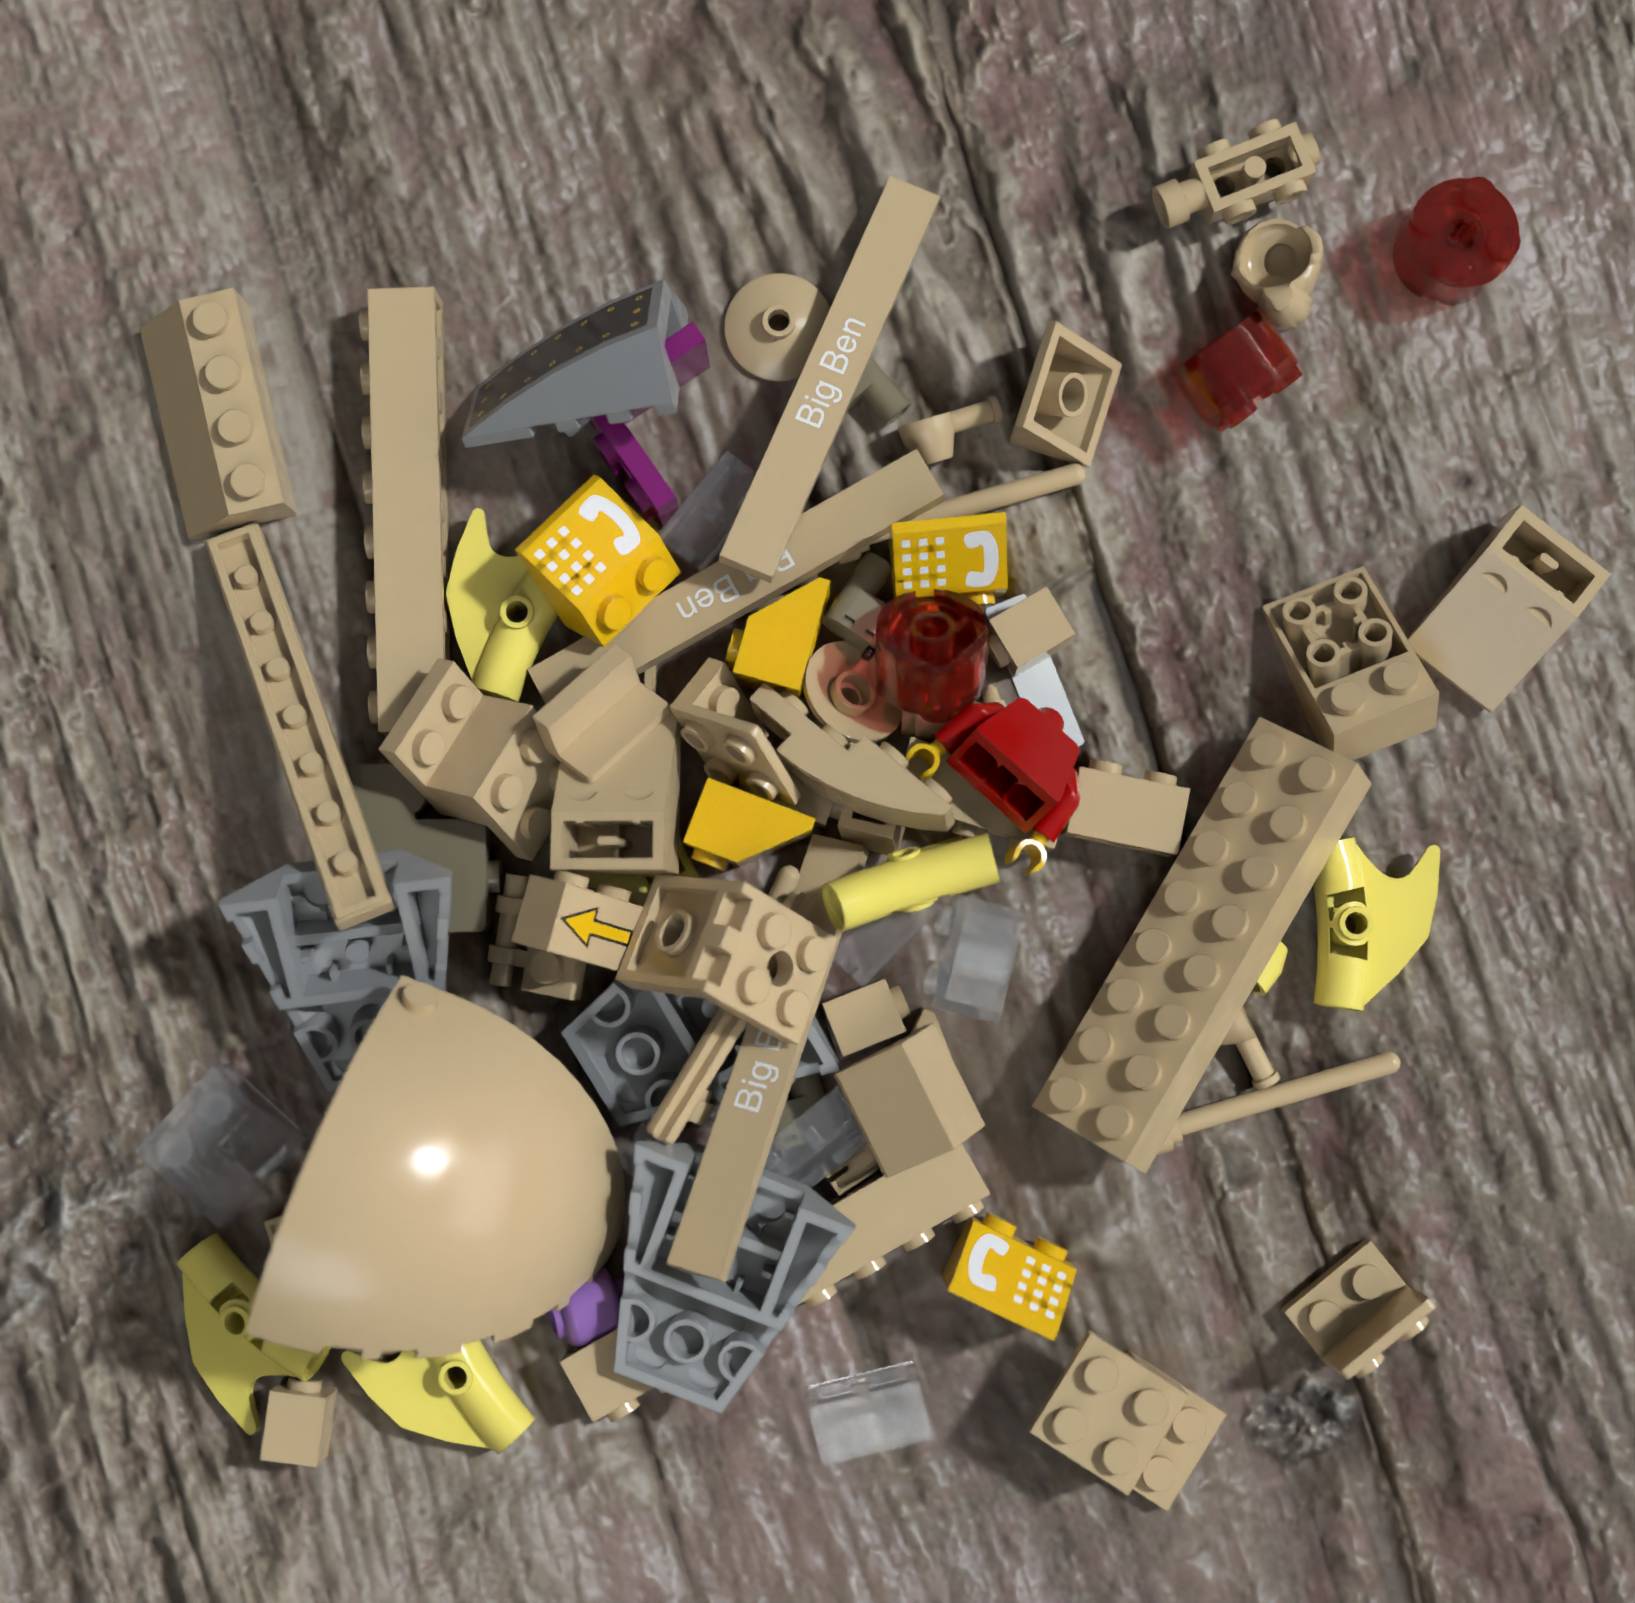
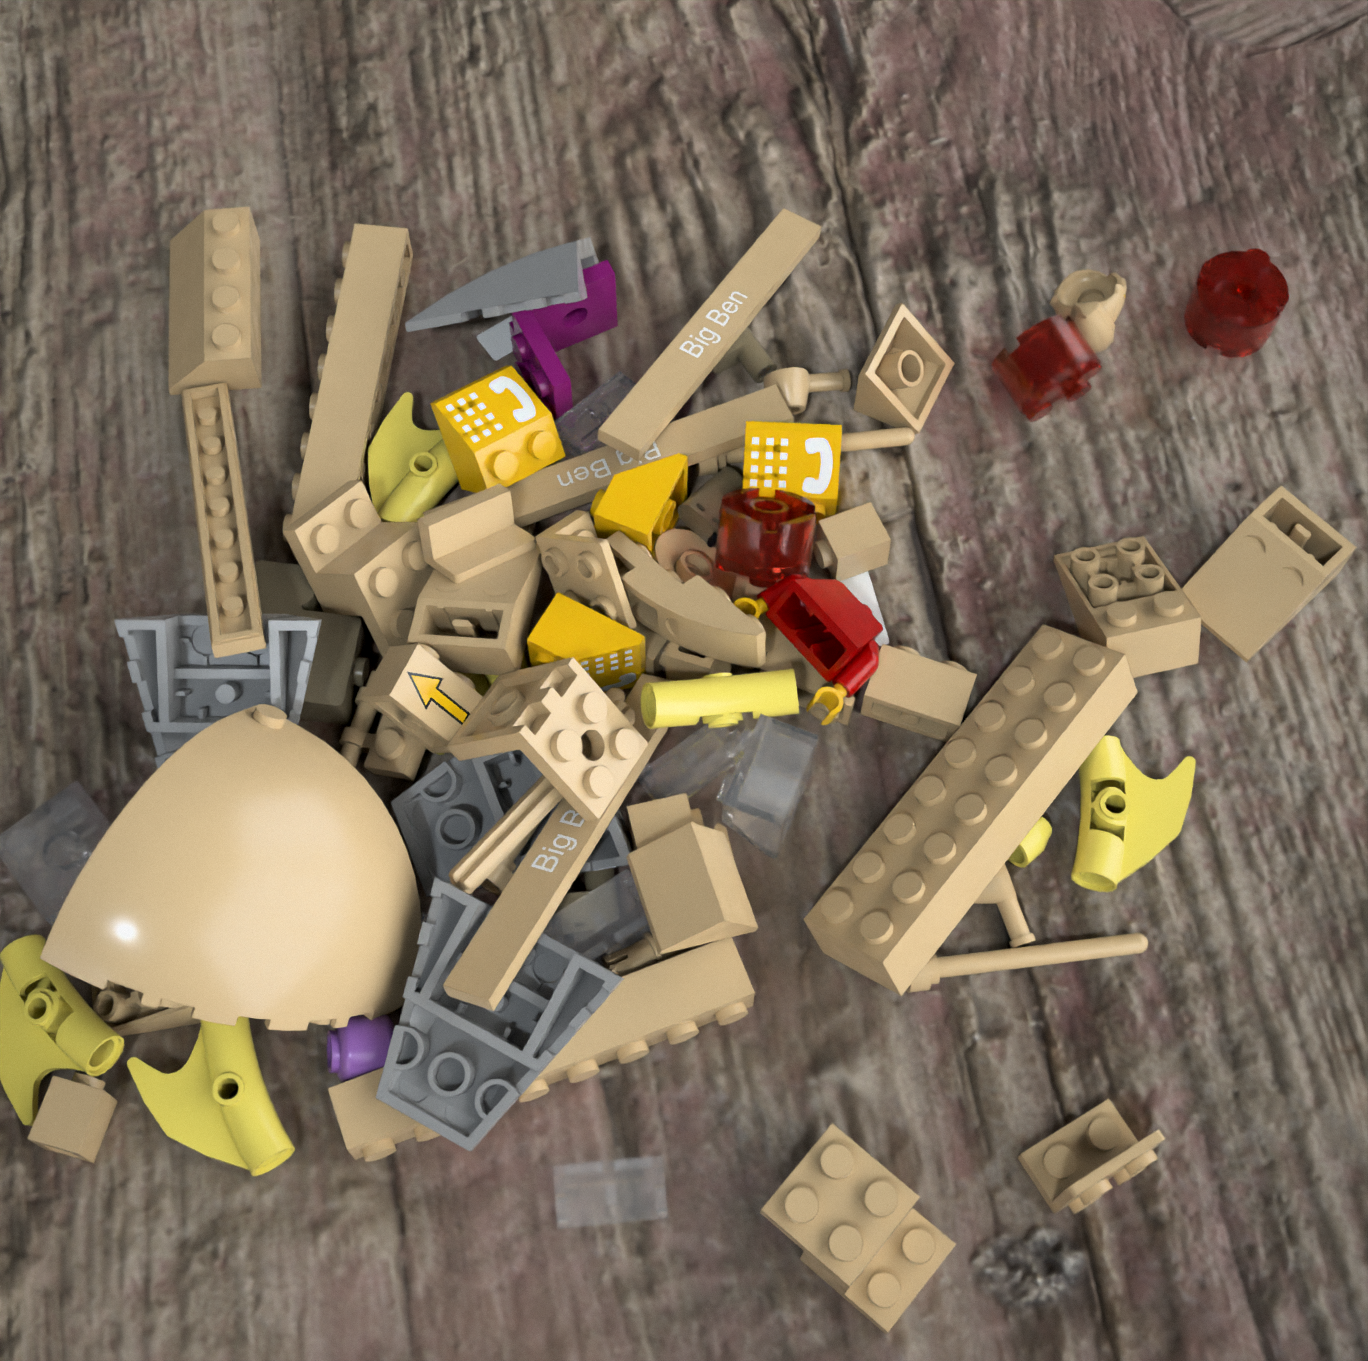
camera: 10 degrees right, 20 degrees down
tan dish [725,273,830,382] -> none
yellow slope [941,1212,1077,1341] -> none
tan brick [1152,119,1320,229] -> none

